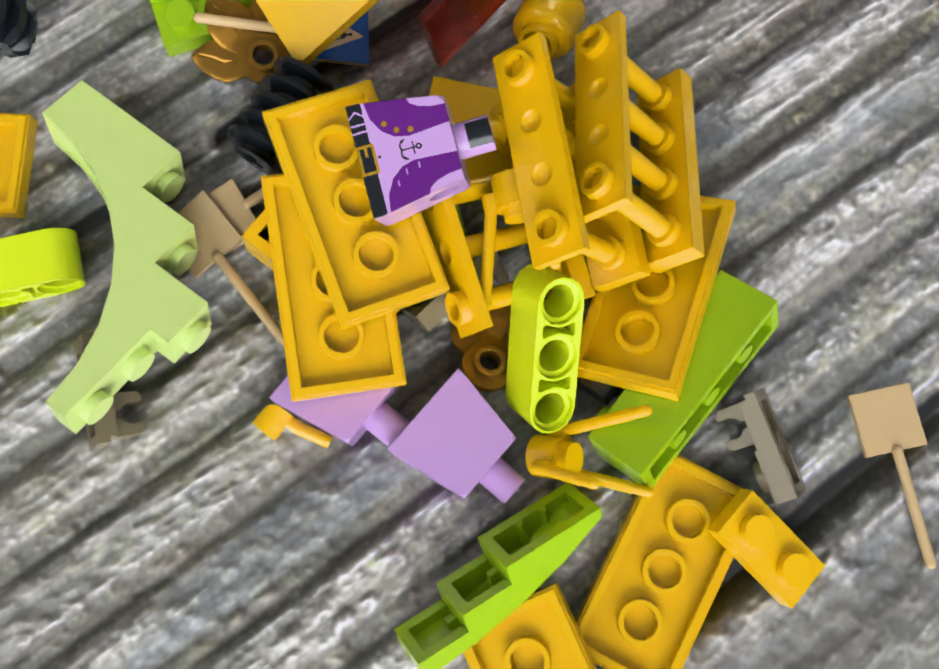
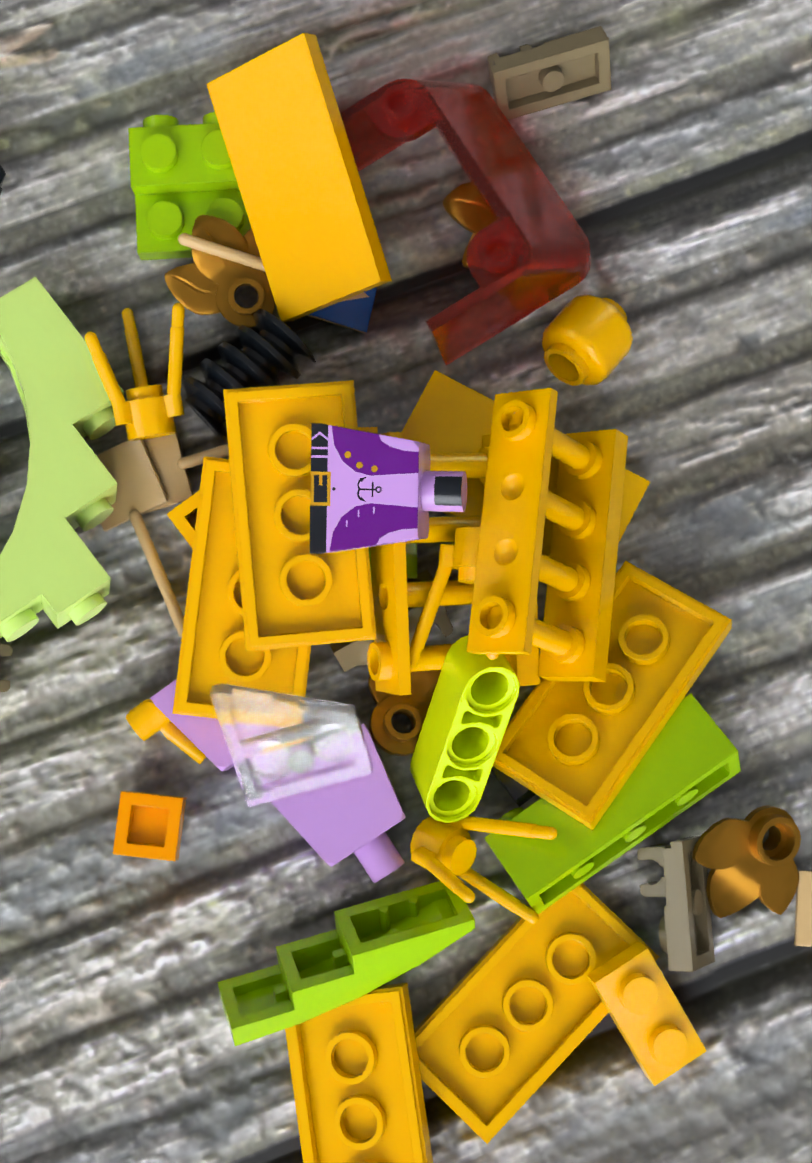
camera: 20 degrees right, 5 degrees up
yellow fence [575,10,705,273] -> none
none -> yellow plant [84,303,185,441]
none -> light orange plate [113,790,187,861]
none -> clear wing [210,683,373,807]
none -> pearl gold plate [692,805,801,918]

